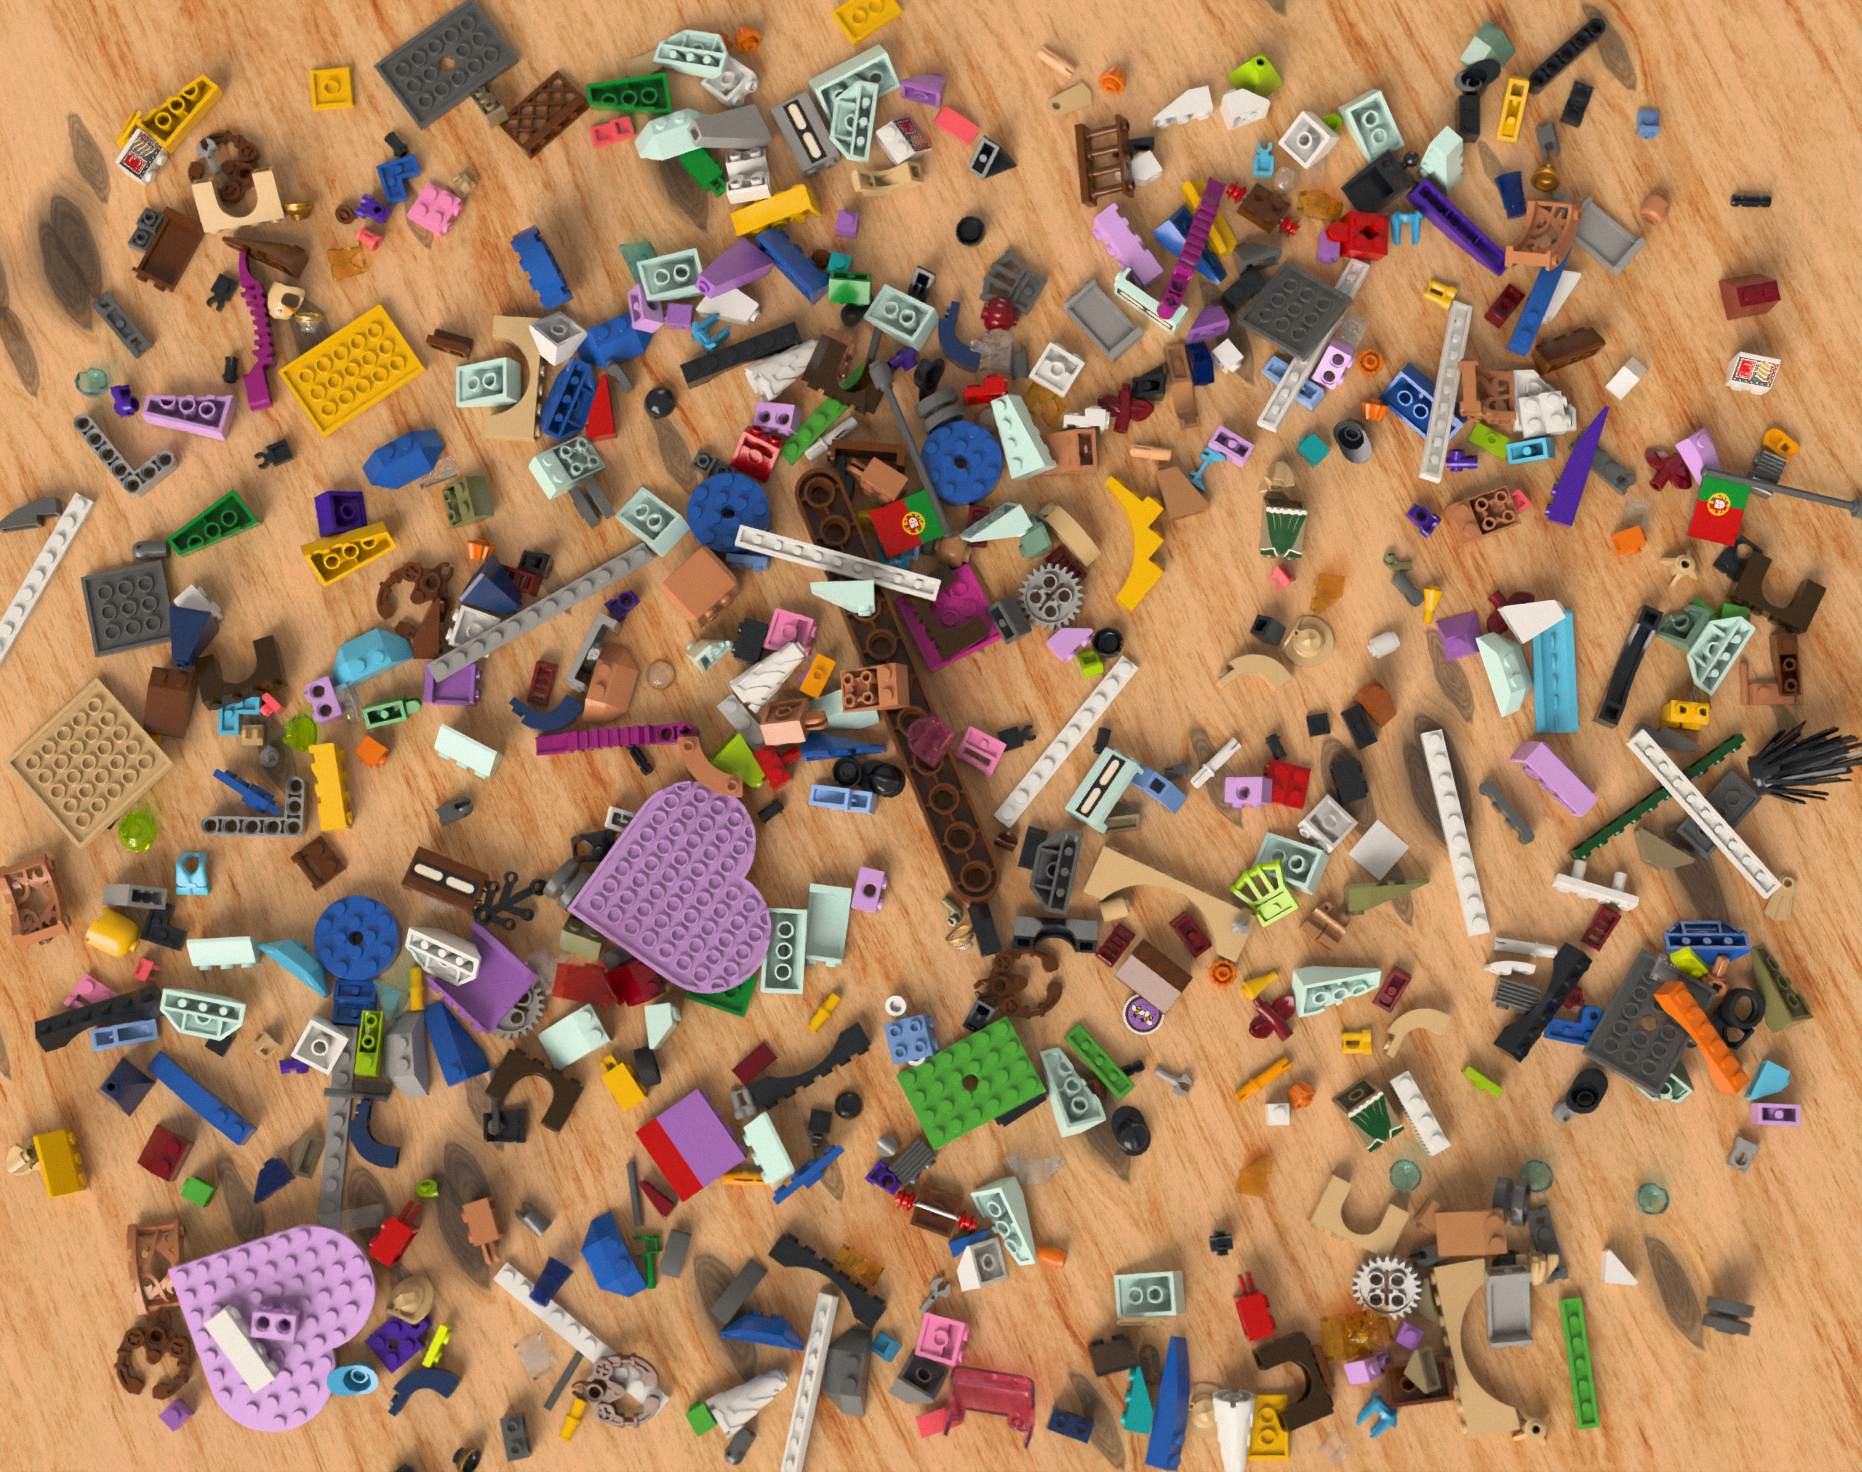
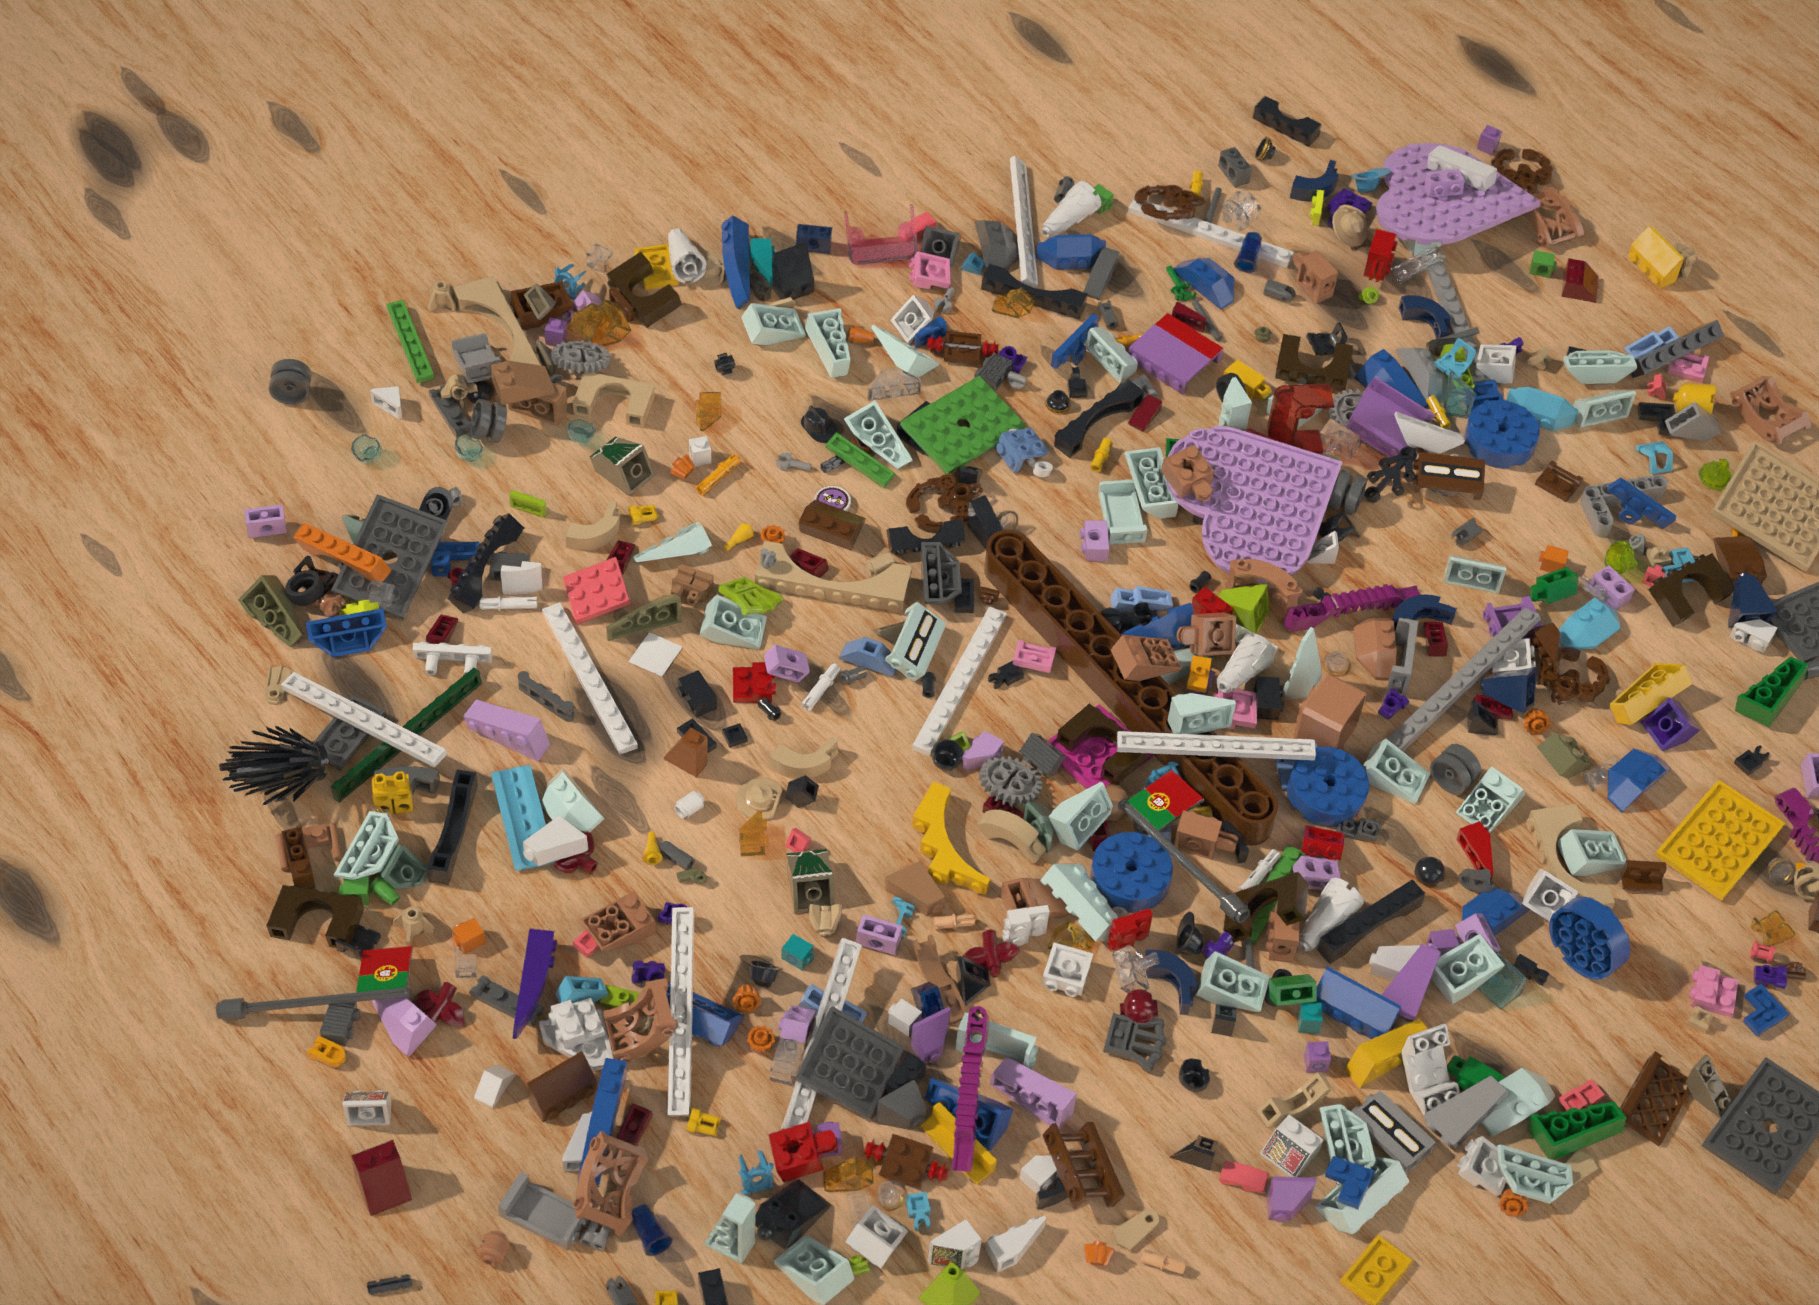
camera: 160 degrees right, 30 degrees down
dark blue slope [96,1057,156,1117] -> none
blue slope [147,1051,258,1146] -> none
clear blue slope [253,1157,296,1204] -> none
dark tan slope [288,1133,326,1179] -> none
yellow wedge [308,743,353,832] -> none
black pin [384,132,409,158] -> none
blue wedge [541,357,597,441] -> none
clear smoke beam [581,637,605,675] -> none
dark grey slope [658,1229,692,1279] -> none
dark azure piece [691,313,730,354] -> none
orange piece [734,25,762,54] -> none
reddish brown plate [811,249,831,268] -> none
reddish brown panel [827,439,907,474] -> none
clear pink slope [907,716,960,768] -> none
dark grey wheel [914,387,967,435] -> none
dark grey piece [1008,343,1030,380] -> none
light grey panel [1064,279,1144,364] -> none
dark red slope [1095,923,1136,968] -> none
red brick [1233,1271,1276,1341] -> none
dark red plant [1249,994,1296,1042] -> none
white plate [1297,794,1358,855] -> none
white brick [1386,1071,1451,1156] -> none
dark purple slope [1405,178,1508,277] -> none
medium lavender slope [1436,612,1483,662] -> none
pearl gold piece [1531,164,1560,192] -> none
dark tan slope [1633,827,1695,872] -> none
light grey piece [1726,1136,1761,1173] -> none
medium azure slope [1744,1060,1790,1100] -> none
none -> coral plate [563,557,631,624]
none -> light aqua wedge [805,308,850,378]
none -> dark grey bar [1098,300,1118,330]
none -> nougat brick [1161,444,1214,502]
none -> olive plate [1254,326,1272,343]
none -> blue plate [1325,1155,1374,1210]
none -> medium azure piece [1434,338,1477,381]
none -> black plate [1512,953,1549,986]

